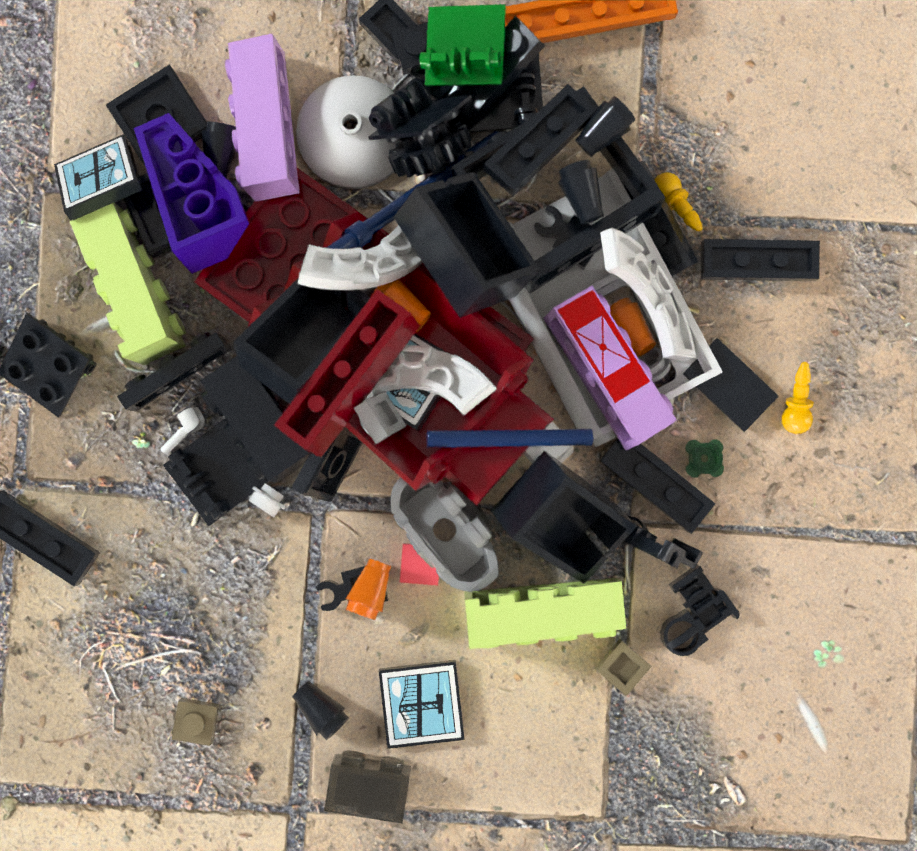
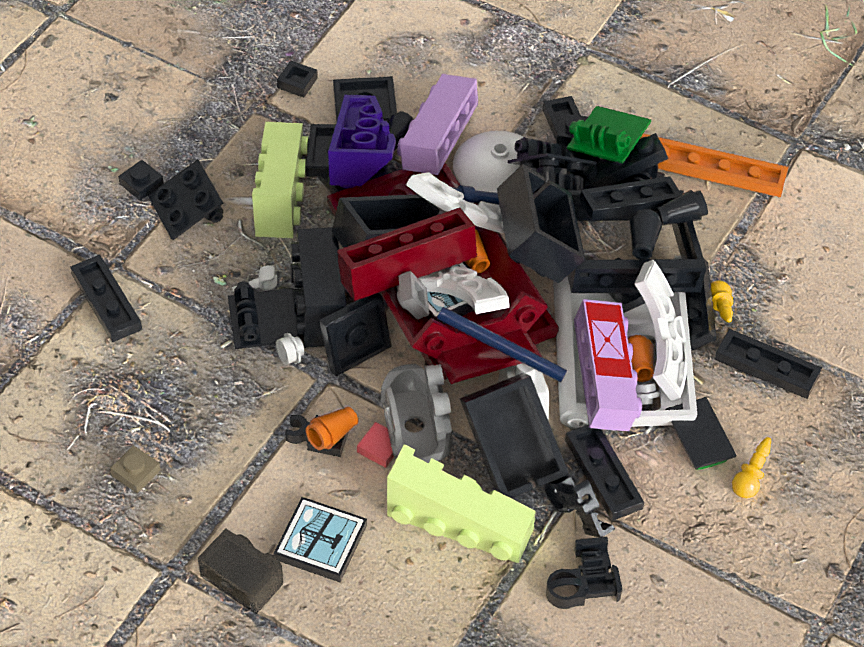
camera: 30 degrees right, 35 degrees down
tile [54,134,143,221] -> none
black plate [117,332,232,412] -> none
black cone [292,681,349,741] -> none
dark tan plate [595,639,652,696] -> none
clear green plate [685,439,724,478] -> none
none -> black plate [277,61,318,98]

